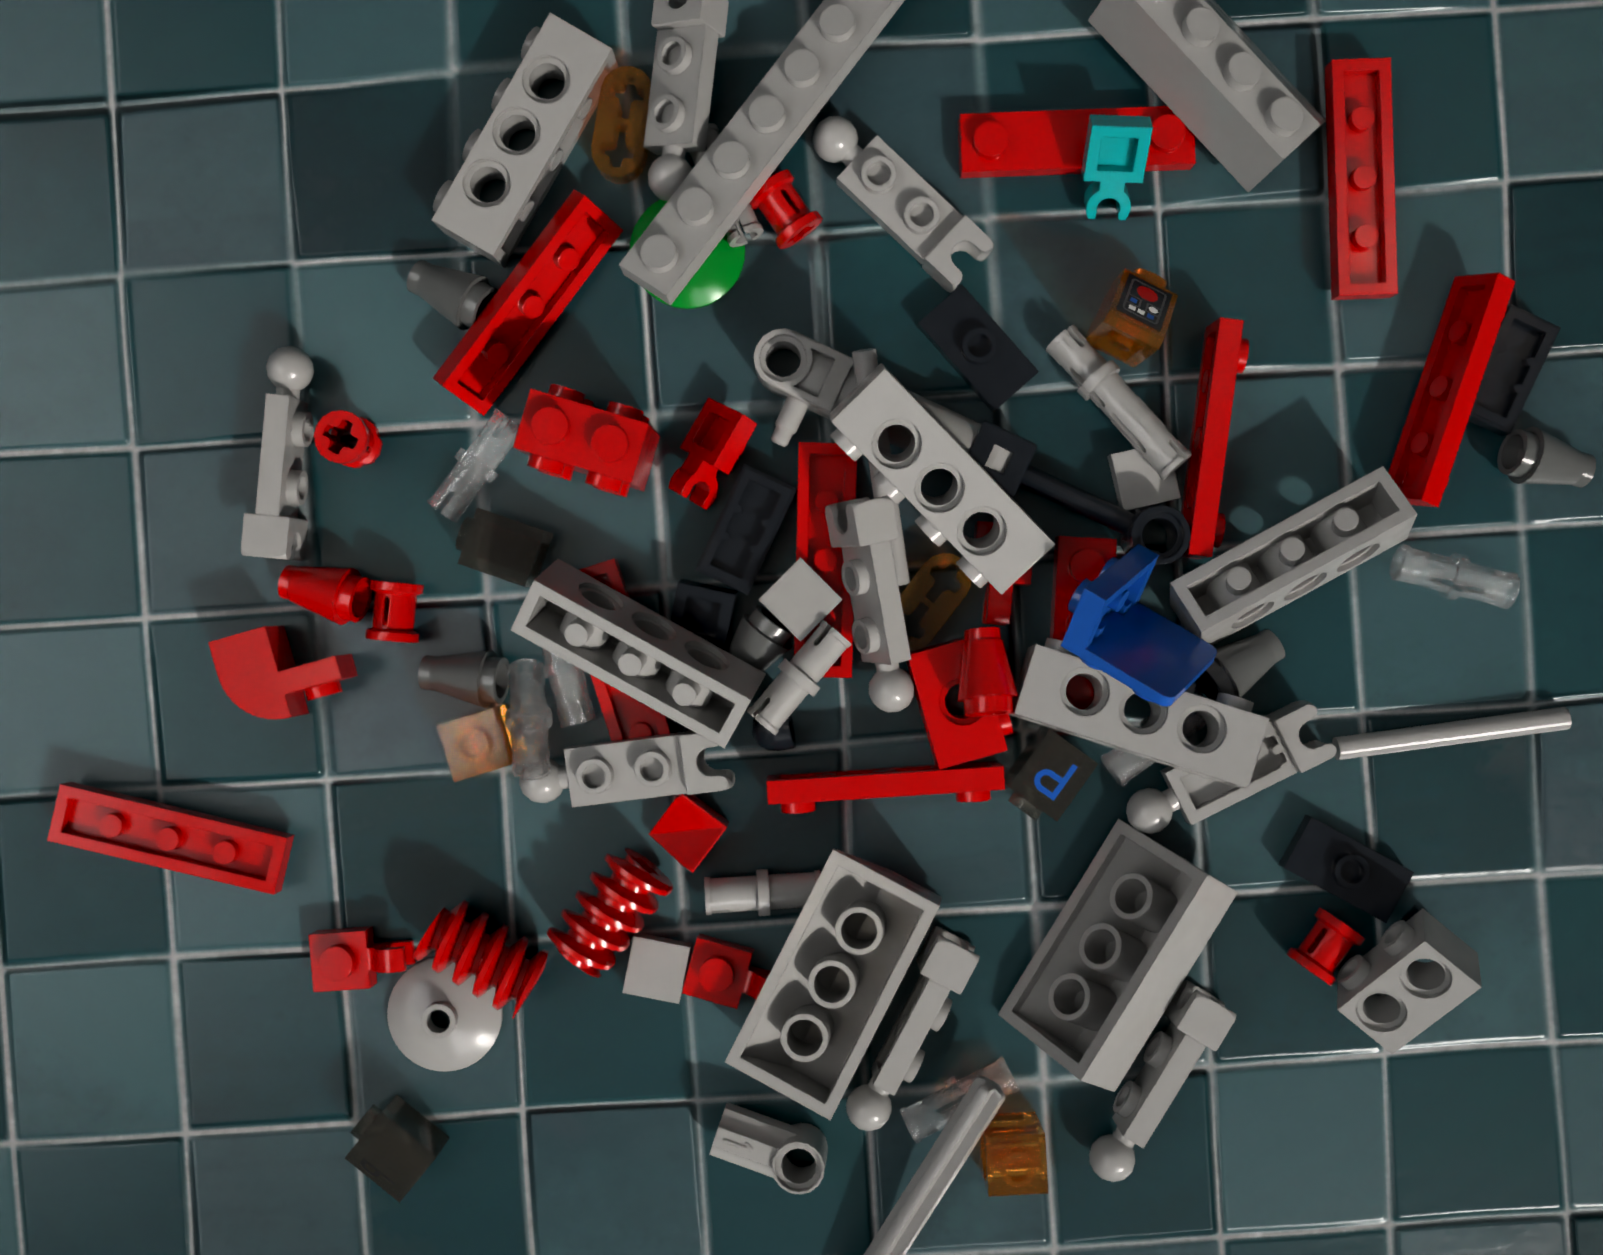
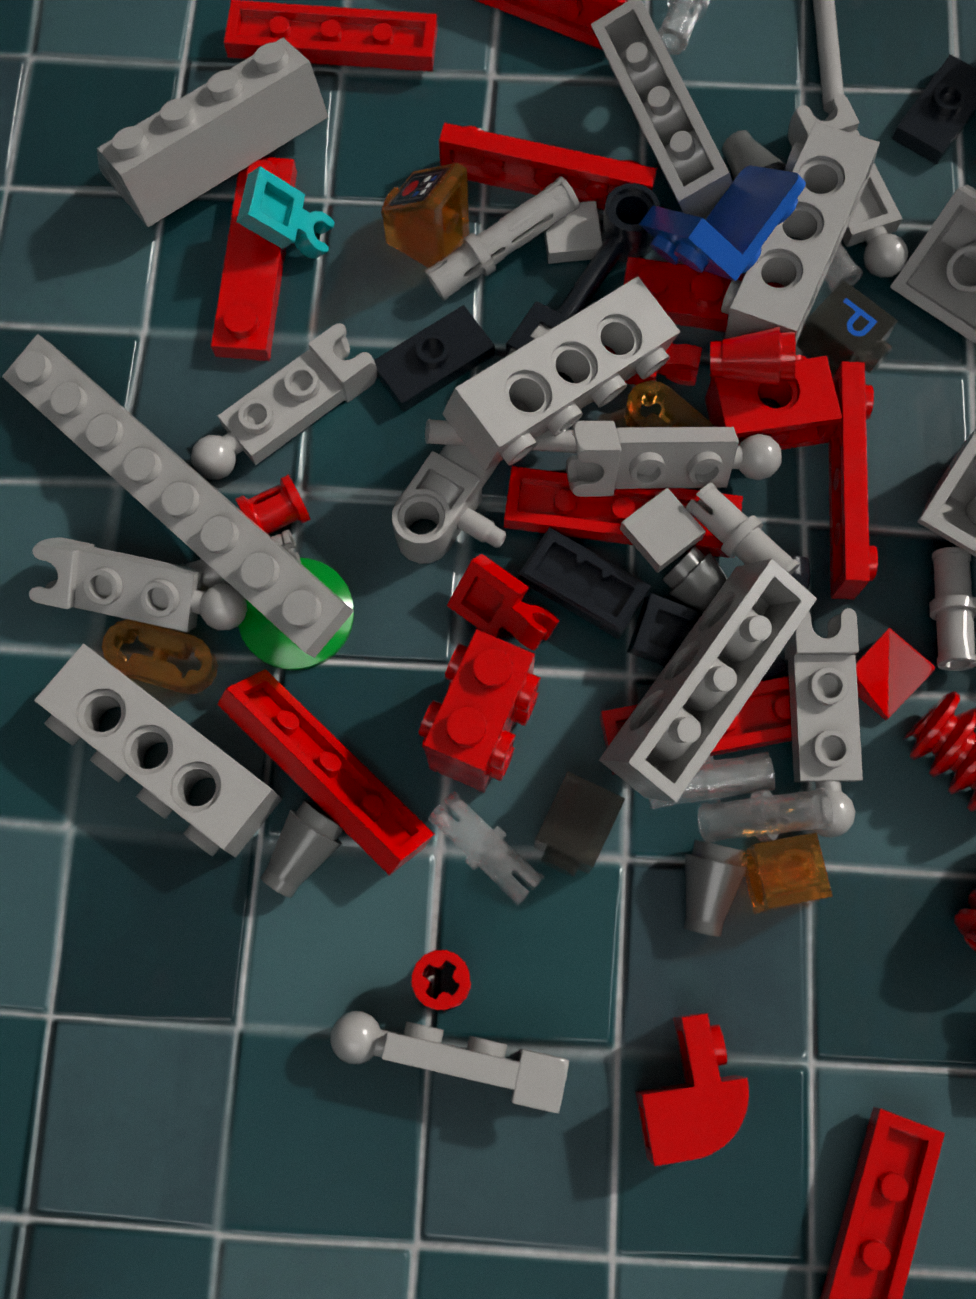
camera: 85 degrees left, 15 degrees down
red cone [278,565,372,625] -> none
red bush [365,580,424,643] -> none

